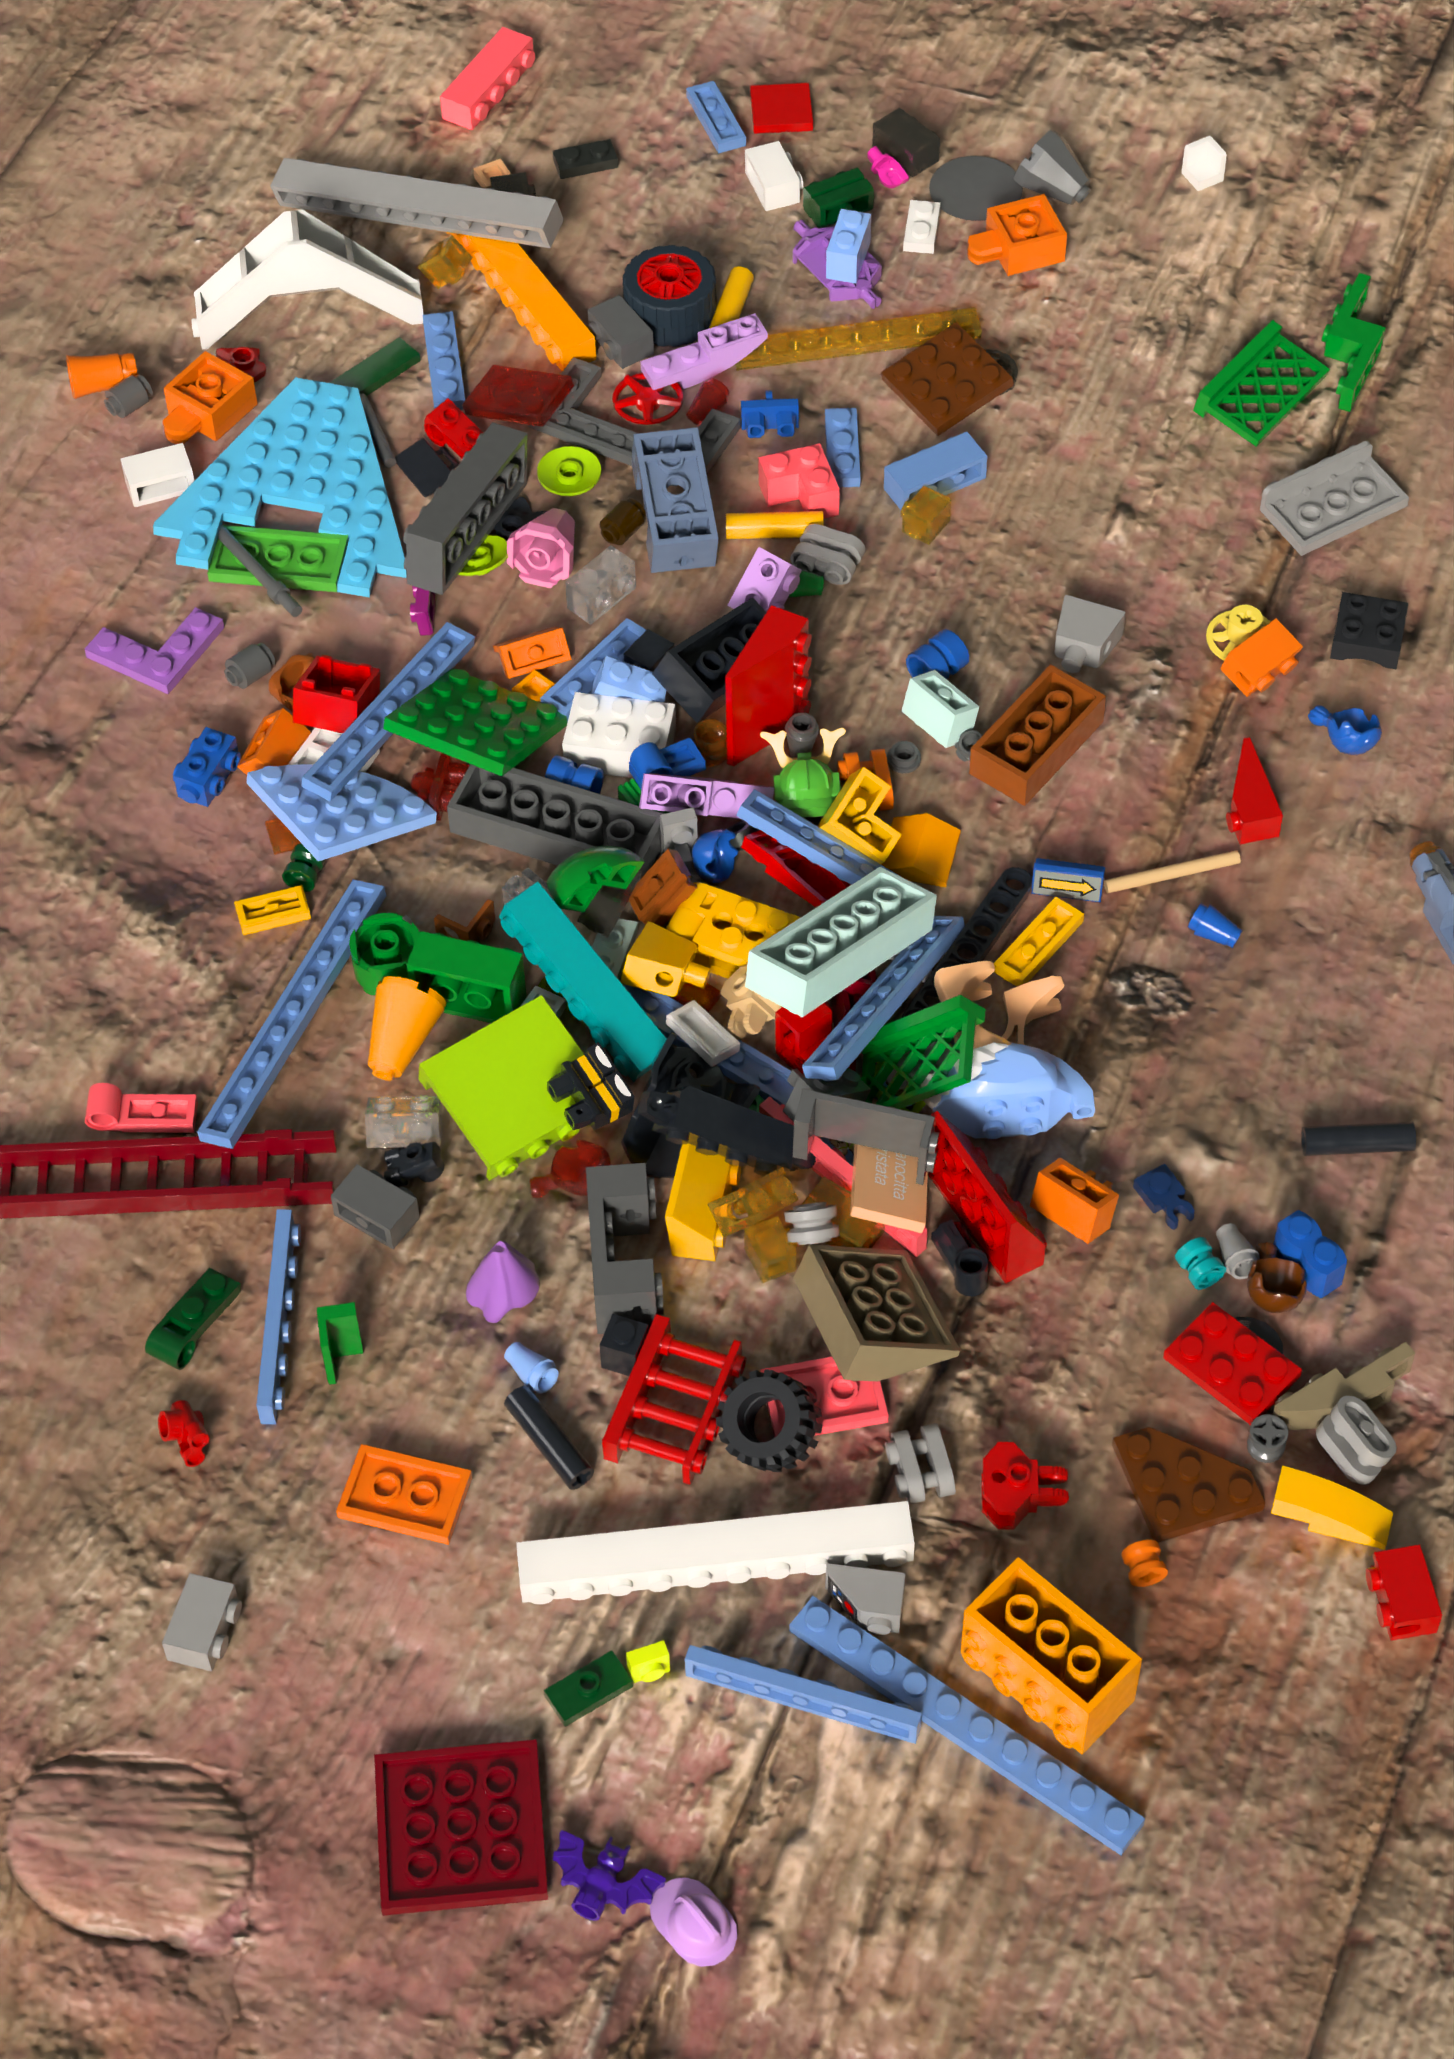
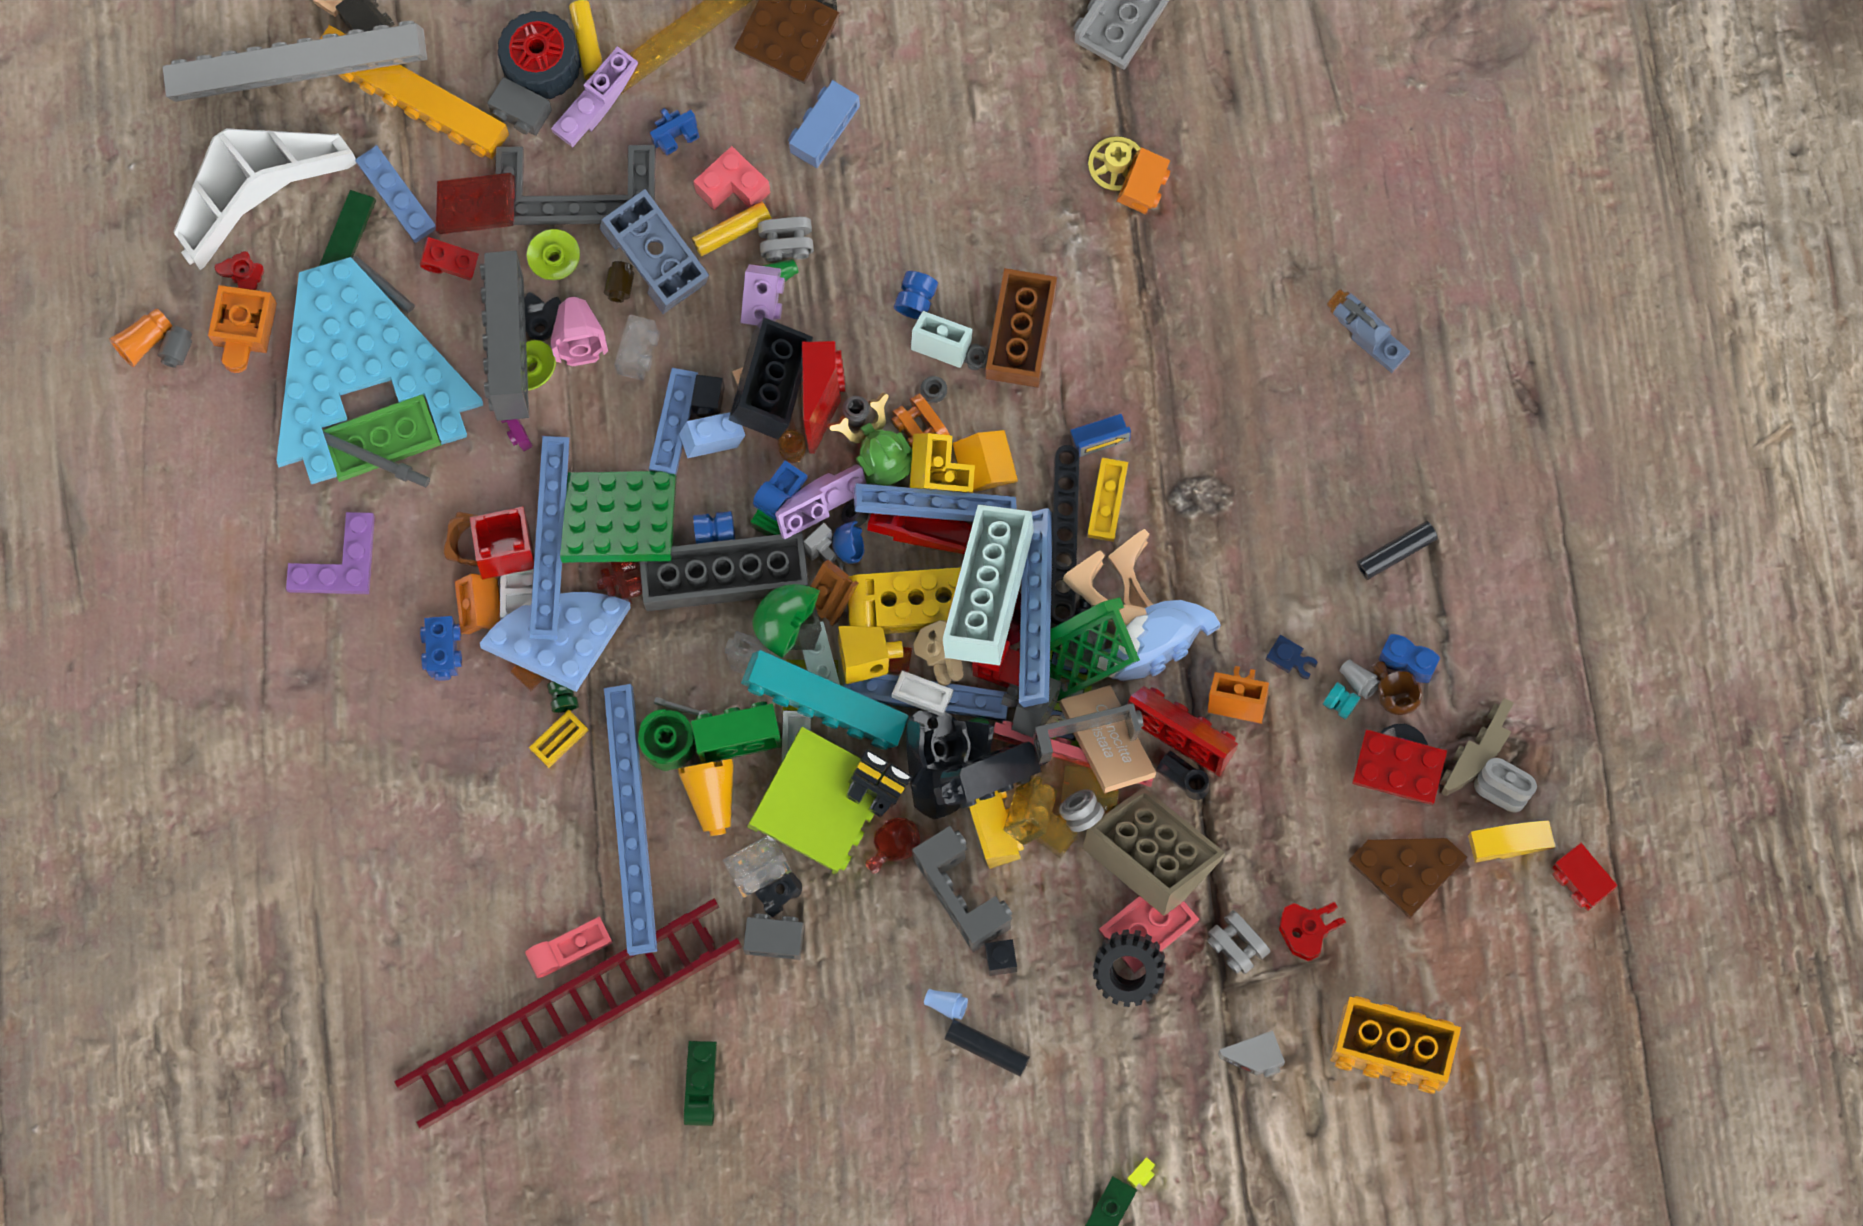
camera: 25 degrees left, 20 degrees up
white brick [120,443,194,507] -> none
red plate [158,1400,210,1467] -> none
dark grey brick [224,643,275,689] -> none
medium blue plate [256,1209,301,1424] -> none
green panel [317,1302,363,1385] -> none
orange plate [336,1444,473,1545] -> none
black piece [395,438,459,497] -> none
clear yellow brick [417,235,473,289] -> none
dark orange bracket [434,899,496,942] -> none
medium lavender hat [466,1241,540,1323] -> none
orange panel [493,626,572,679] -> none
light orange tile [512,669,556,703] -> none
white brick [516,1501,915,1604] -> none
white brick [562,692,676,778] -> none
red fence [602,1314,747,1485] -> none
red wheel [612,373,683,425] -> none
medium blue plate [685,1645,922,1744] -> none
clear red cone [686,378,729,426] -> none
medium blue plate [789,1596,1145,1856] -> none
medium blue plate [825,408,861,487] -> none
clear yellow brick [901,486,951,545] -> none
light grey torso [1054,595,1126,673] -> none
tan bar [1104,850,1241,894] -> none
orange wheel [1121,1540,1168,1587] -> none
blue cone [1188,903,1243,948] -> none
red slope [1226,737,1283,845] -> none
dark grey wheel [1247,1414,1289,1463] -> none
blue hair [1308,705,1382,755] -> none
black brick [1330,592,1409,670] -> none

